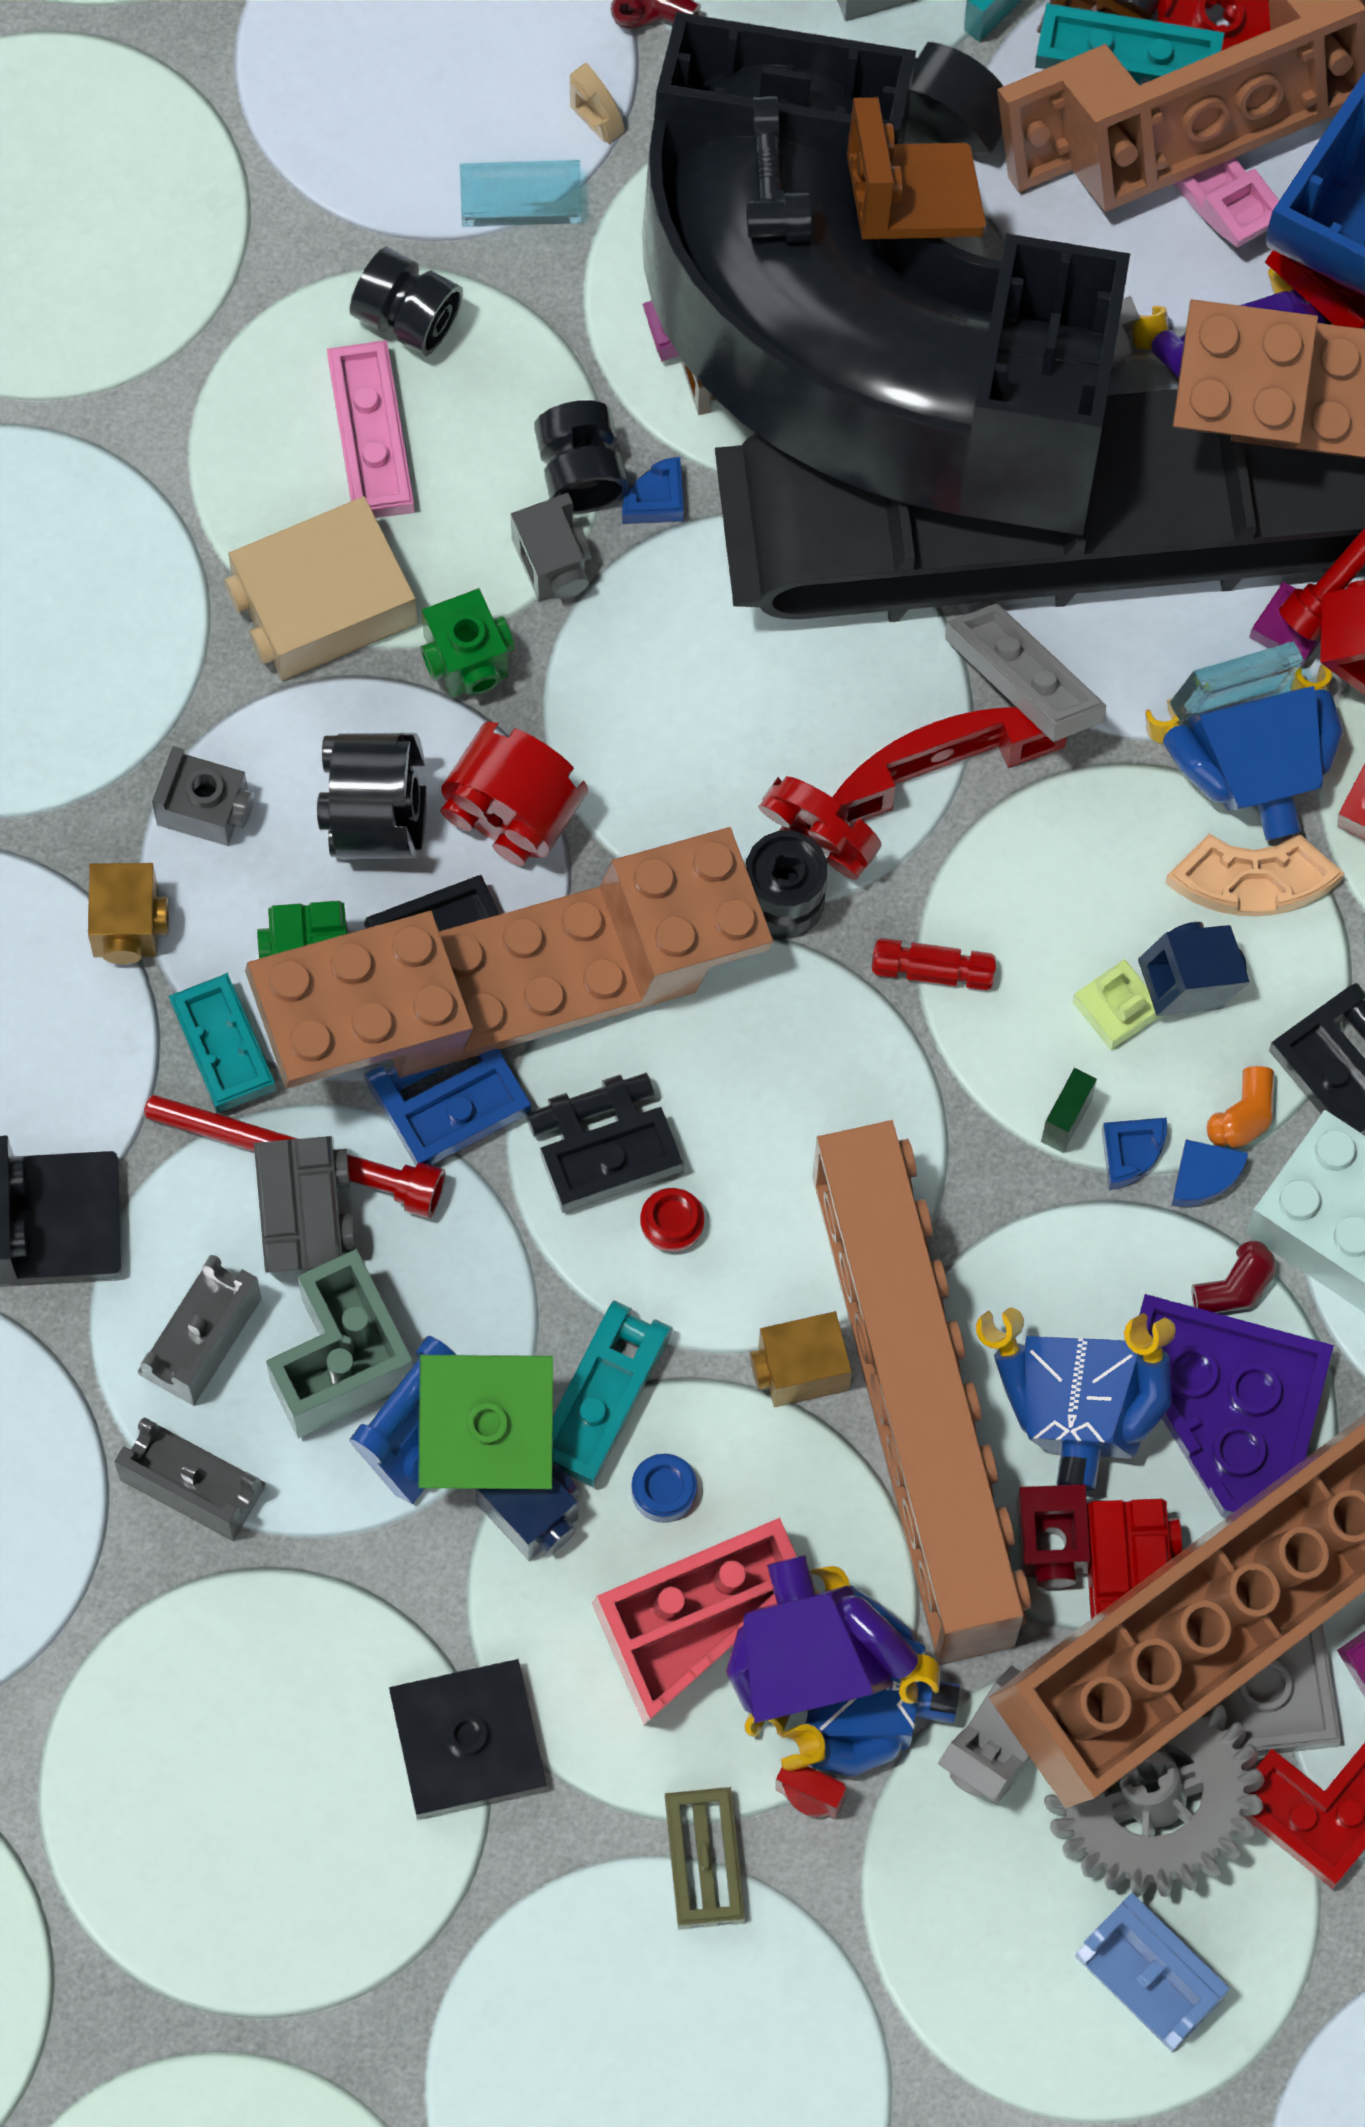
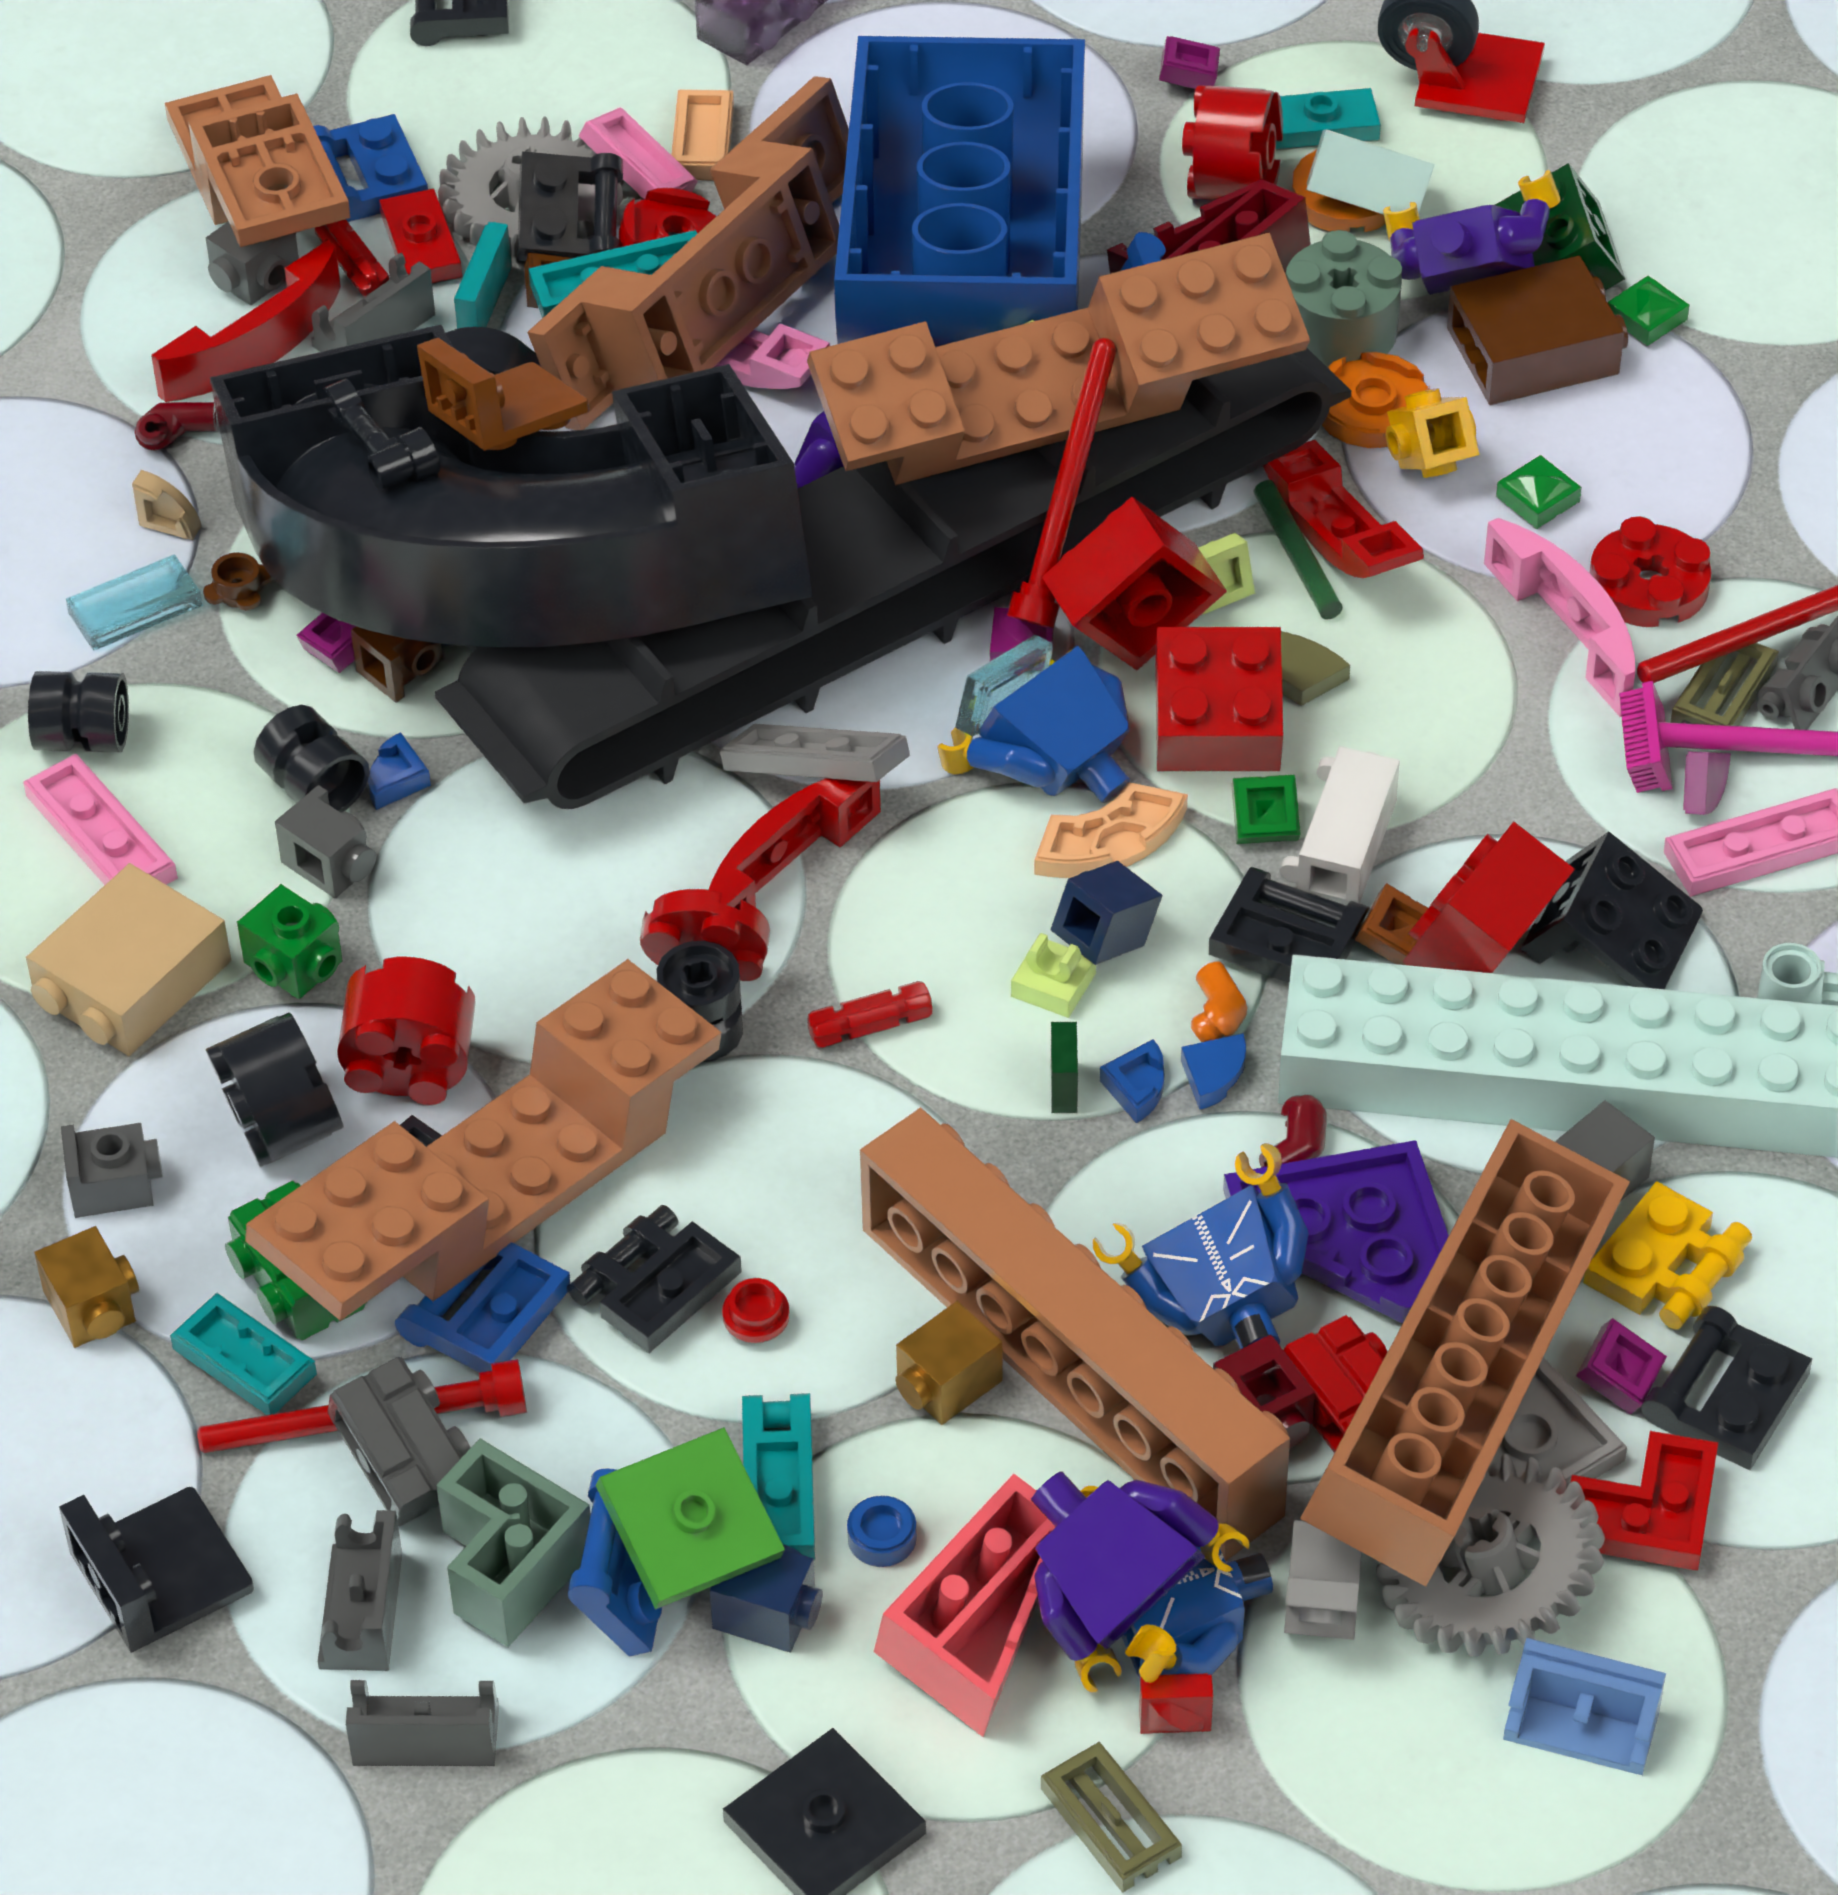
camera: 25 degrees left, 20 degrees down
none -> reddish brown plate [203,552,272,611]

